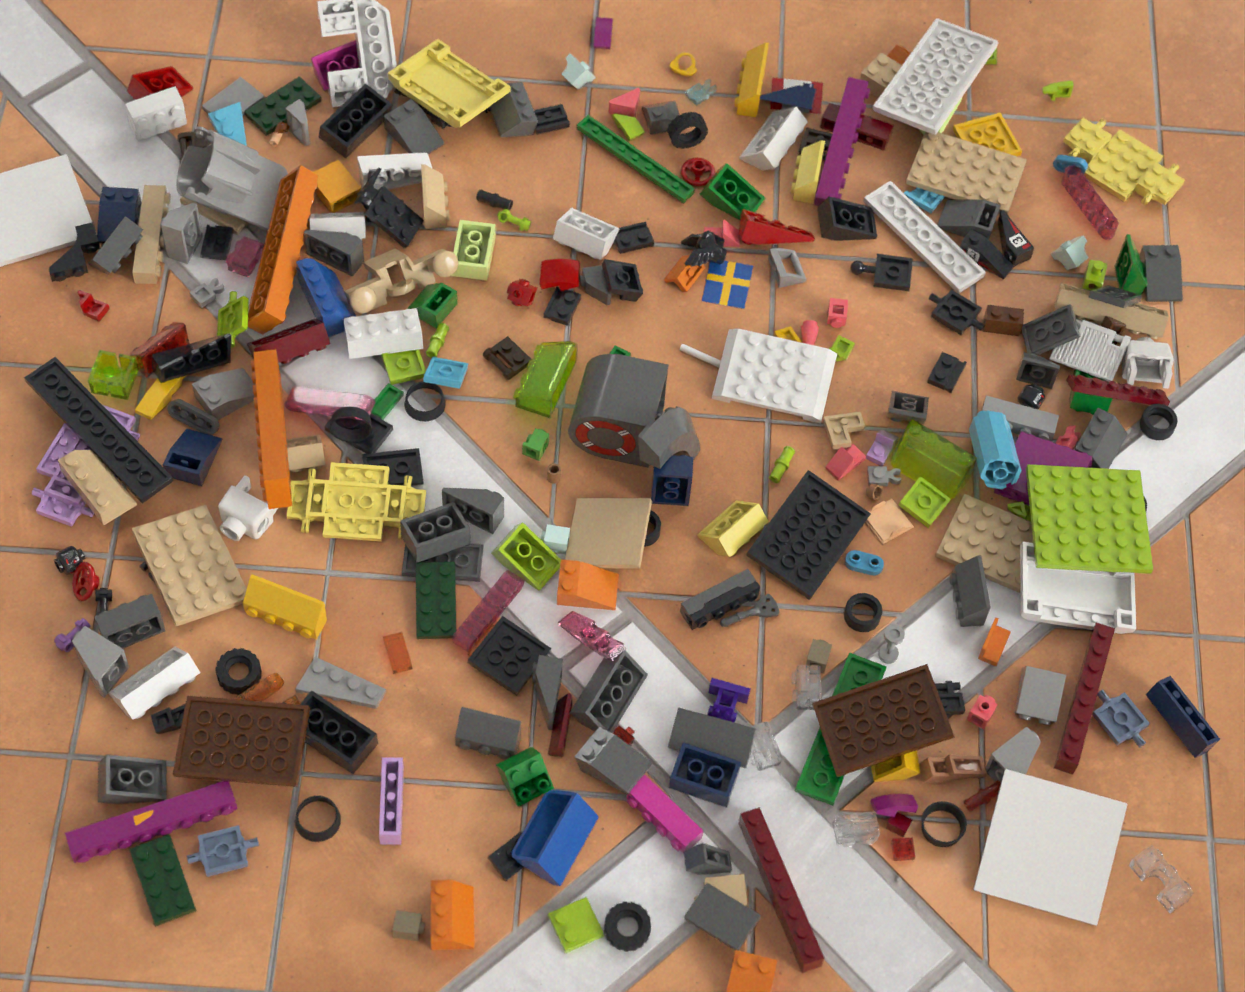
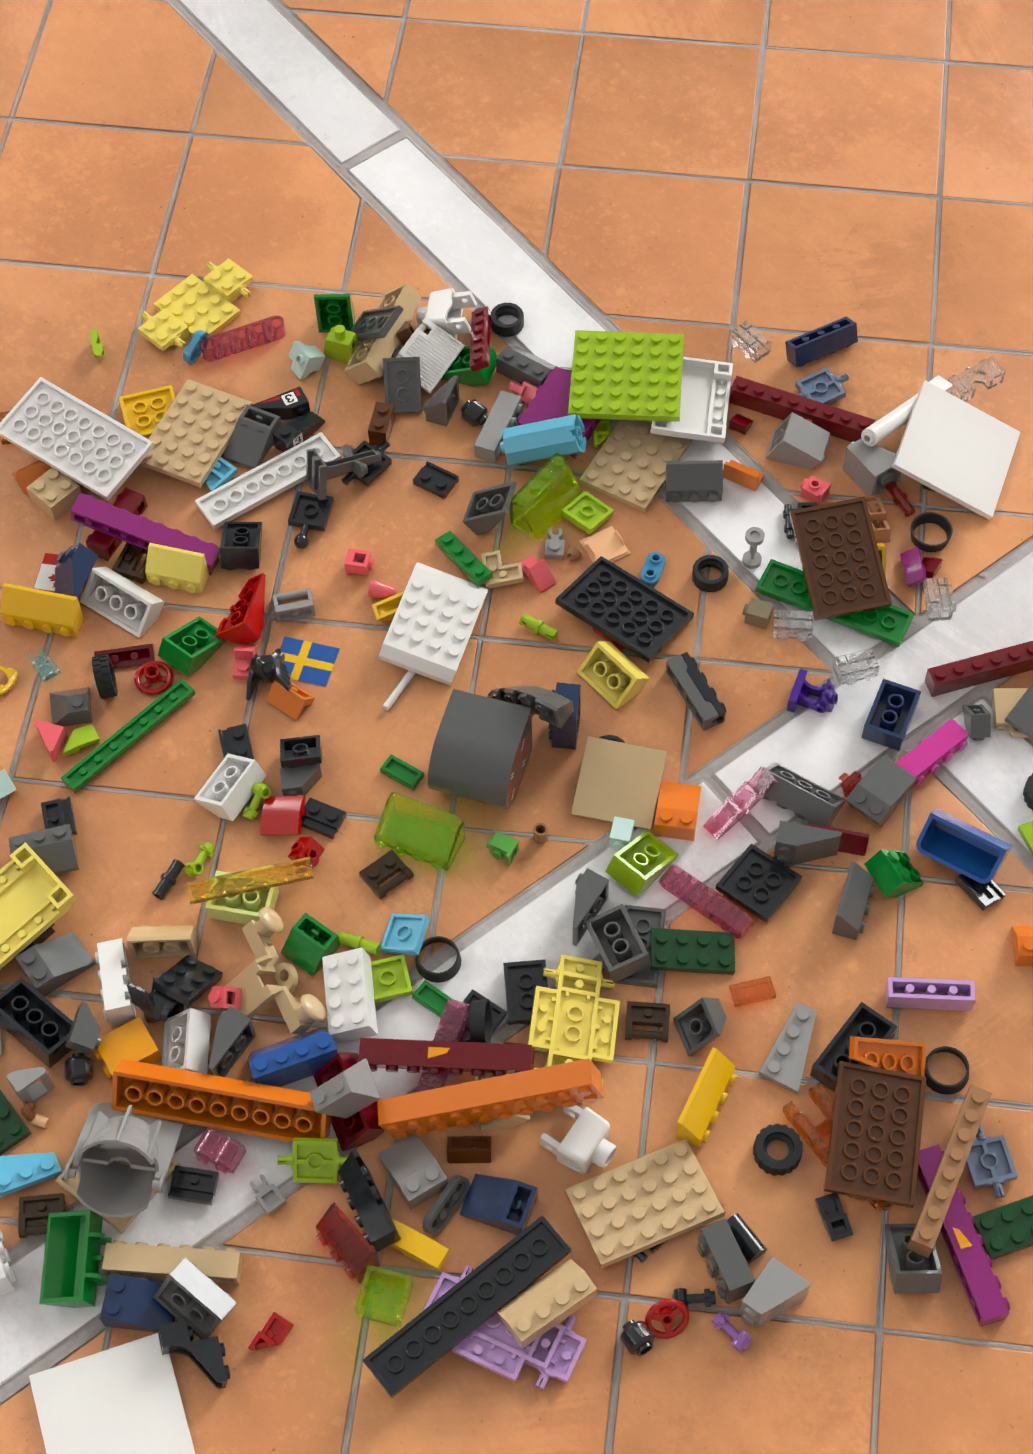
camera: 80 degrees left, 0 degrees up
white slope [108,647,200,720] -> none
light grey slope [160,203,203,264] -> none
dark grey tile [668,707,757,768] -> none
dark grey piece [720,594,779,627] -> none
lime slope [829,335,855,362] -> none
lavender slope [866,429,899,466] -> none
clear red tile [891,837,915,861] -> none
dark grey slope [1139,245,1183,302] -> none
none -> green piece [39,1210,112,1308]
none -> black head [64,1053,93,1086]
none -> dark grey slope [65,1001,101,1055]
none -> dark red slope [94,644,155,669]
none -> clear yellow plate [186,857,314,905]
none -> coral brick [208,986,242,1010]
none -> lime bar [242,782,271,821]
none -> dark grey piece [306,444,381,500]
none -> light grey slope [309,1059,380,1119]
none -> dark red brick [358,1038,535,1077]
none -> green plate [435,531,493,587]
none -> reddish brown slope [447,1136,491,1164]
none -> dark brown plate [625,1001,670,1043]
none -> dark grey slope [673,997,726,1056]
none -> black brick [727,1213,767,1264]
none -> dark red slope [729,414,754,435]
none -> clear brick [731,320,772,363]
none -> orange wing [849,1036,927,1077]
none -> white brick [861,375,953,446]
none -> medium nougat brick [907,1084,992,1258]

